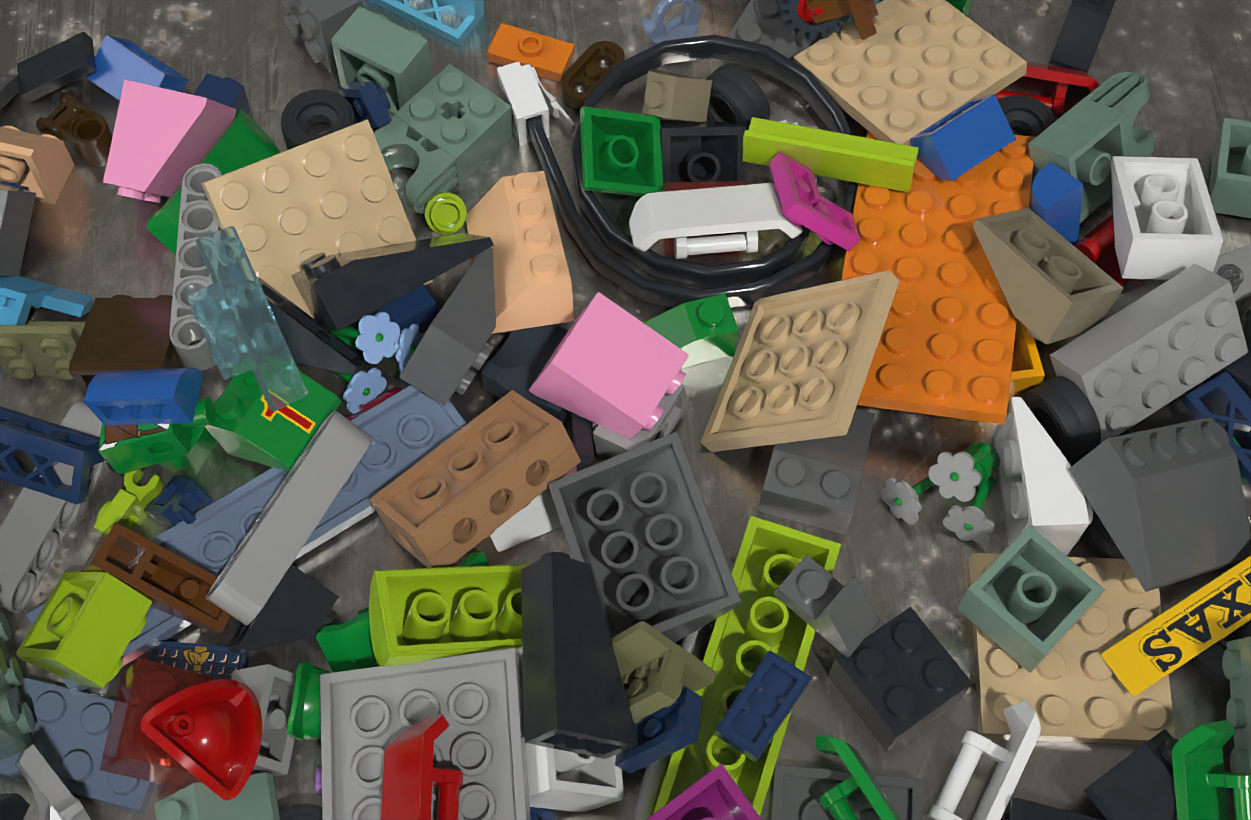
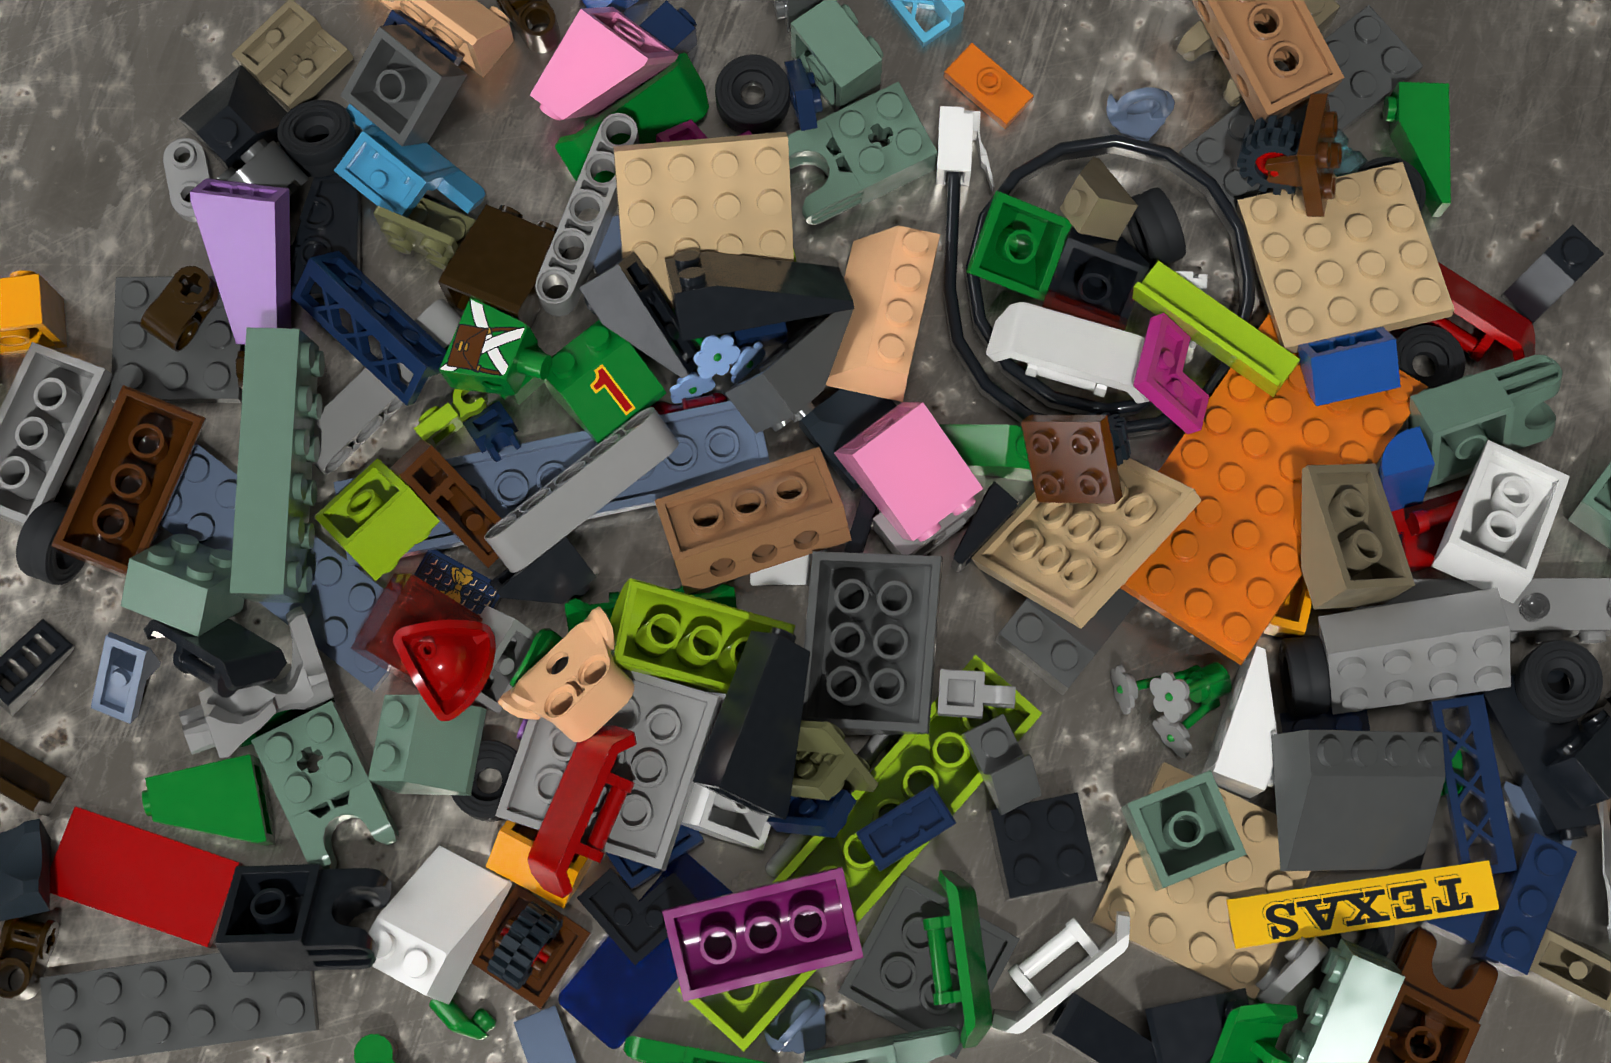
camera: 25 degrees right, 15 degrees up
blue brick [84,368,204,426] -> none
clear light blue bracket [187,226,308,411] -> none
lime plate [424,192,467,234] -> none
dark brown plate [561,41,625,109] -> none
none -> light nougat piece [498,606,634,742]
none -> light grey plate [938,669,1016,719]
none -> black slope [951,481,1018,572]
none -> reddish brown plate [1021,412,1131,504]
none -> light grey plate [1255,937,1329,1004]

